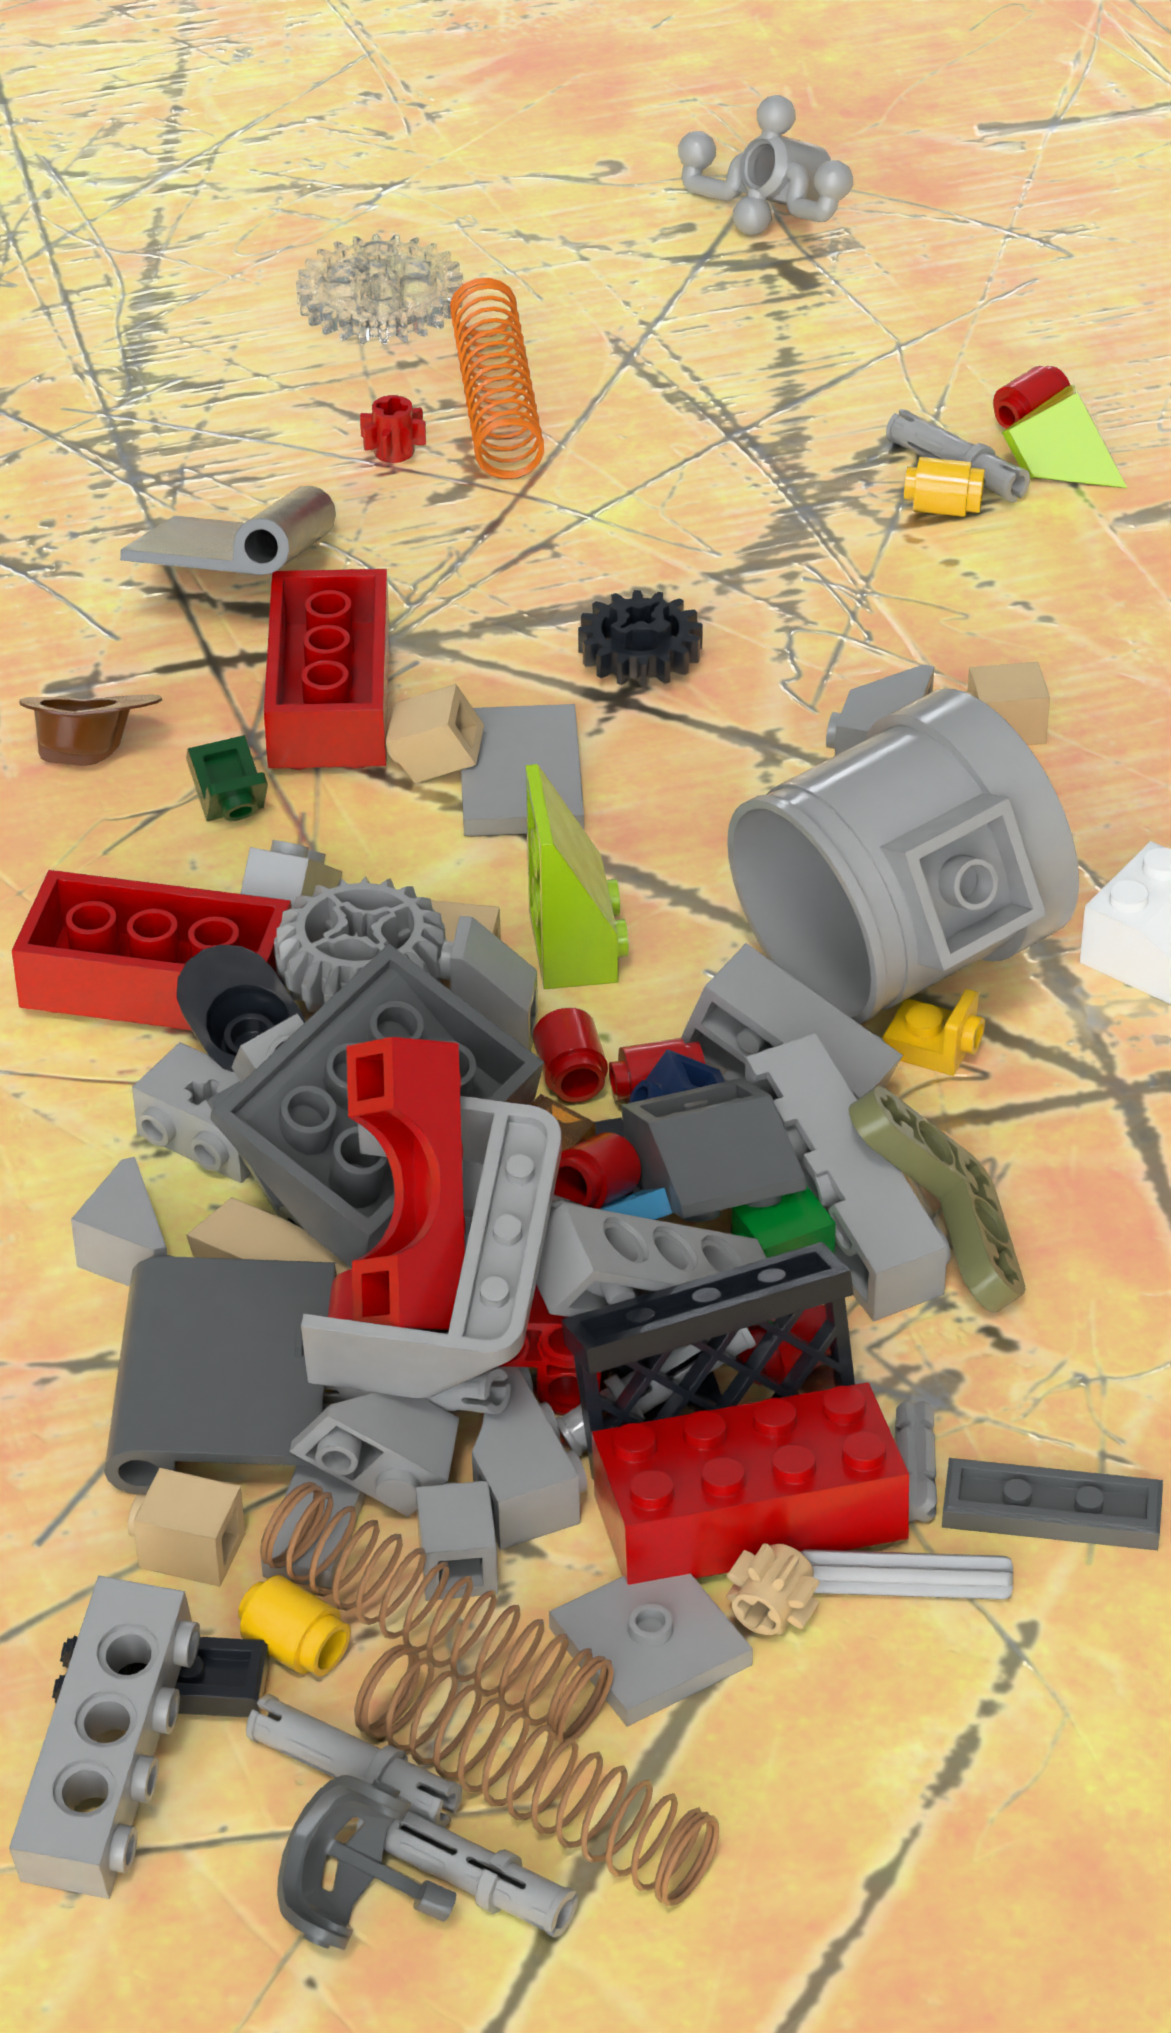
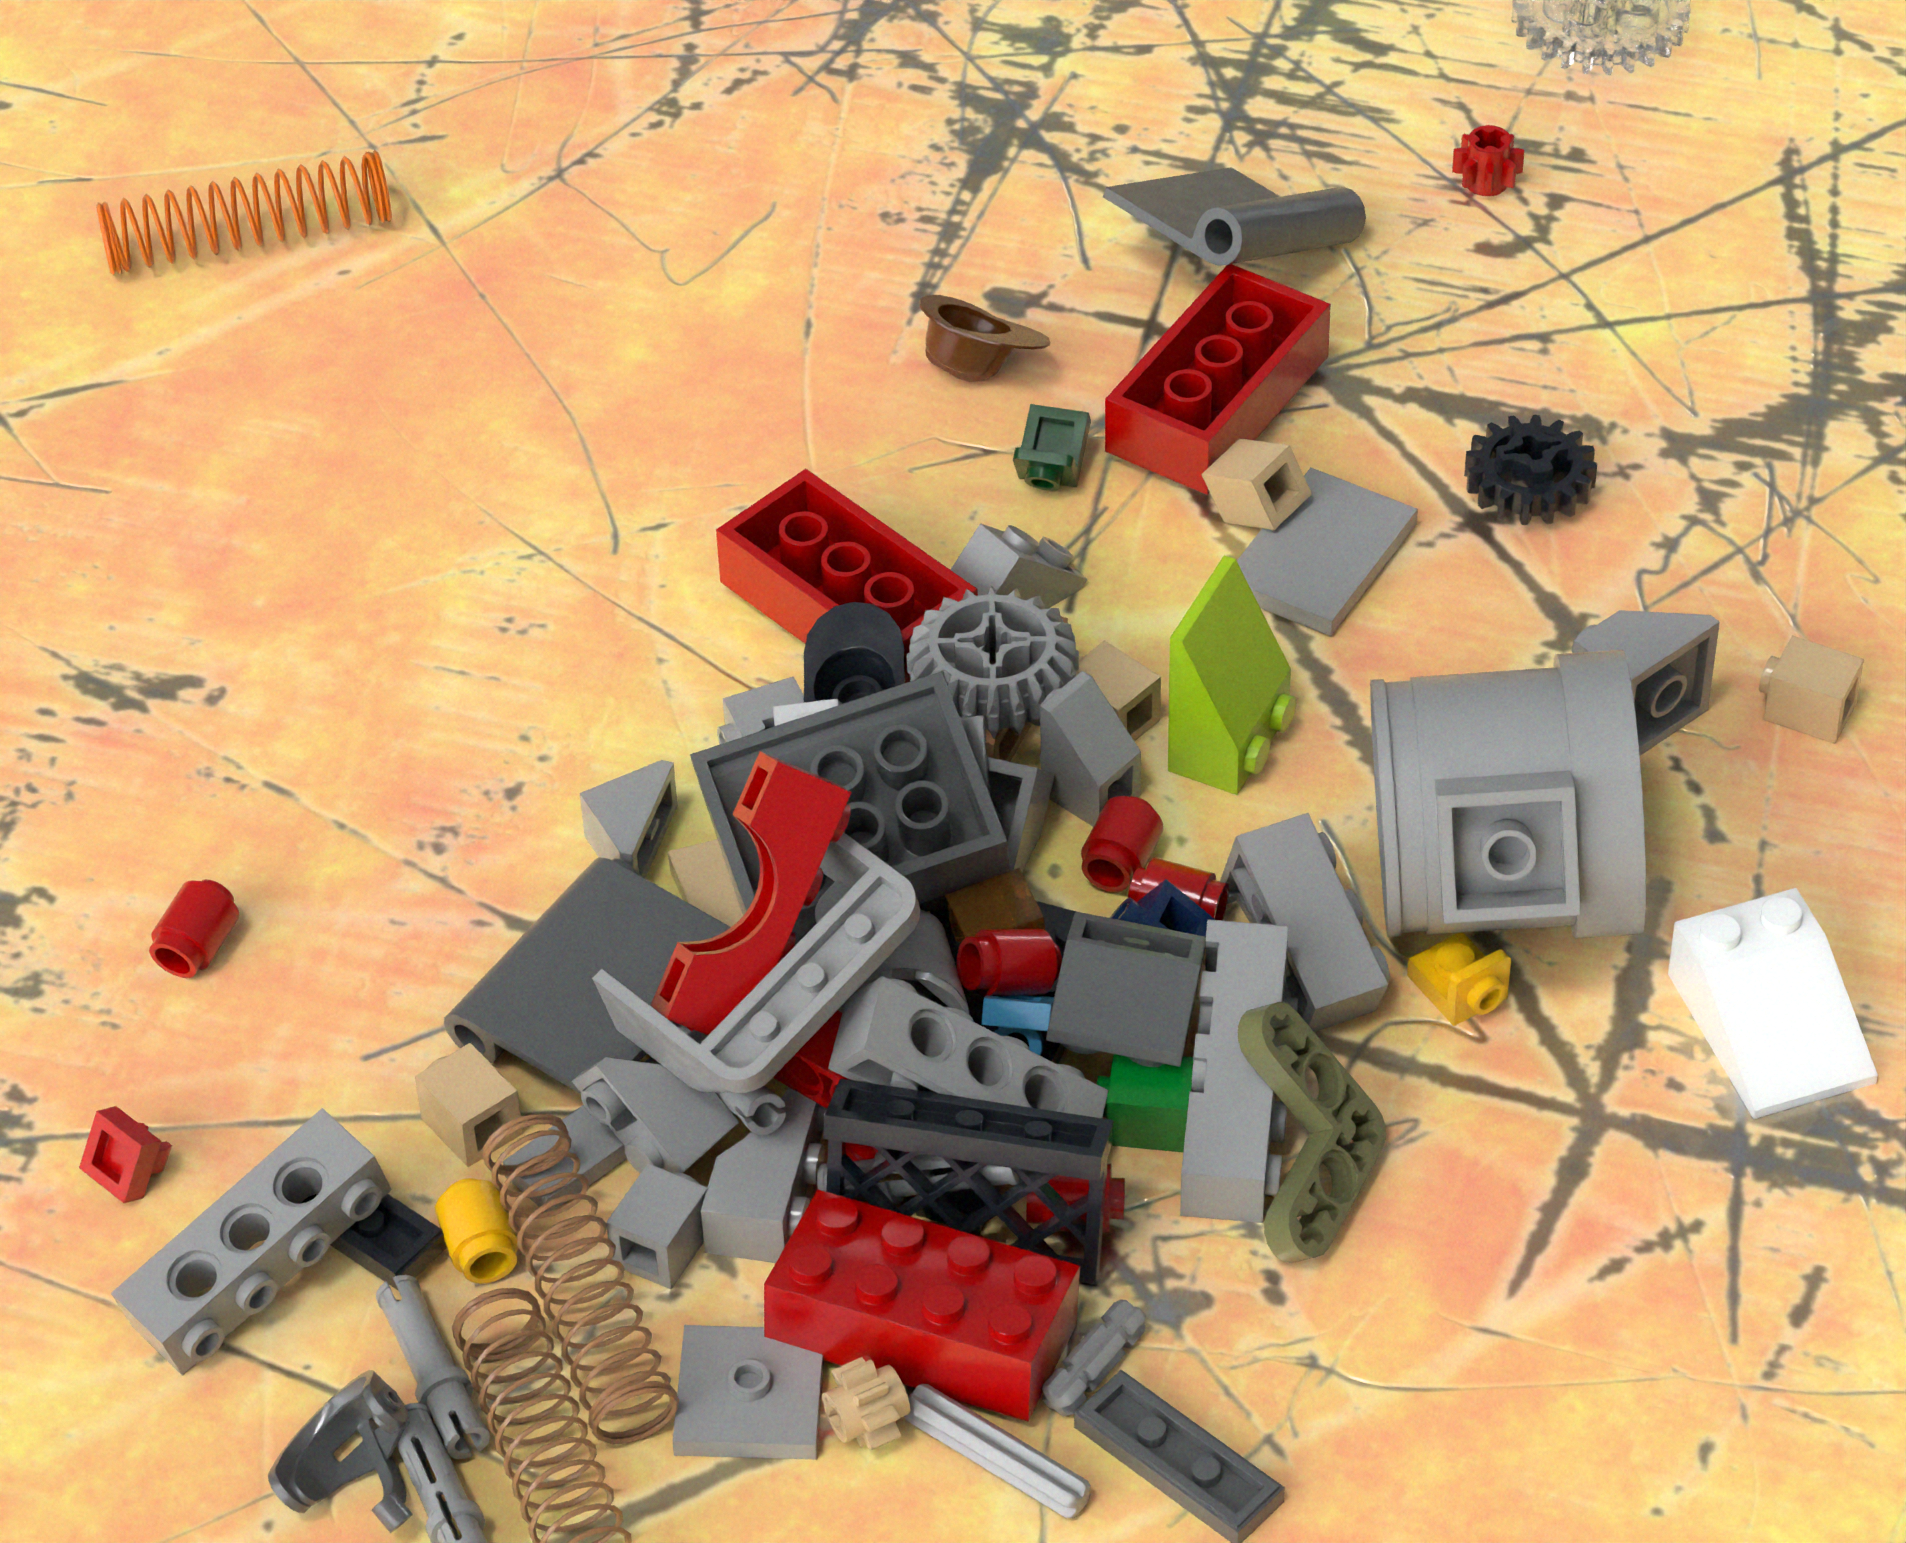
camera: 35 degrees right, 5 degrees up
orange piece [450,277,544,479] -> none

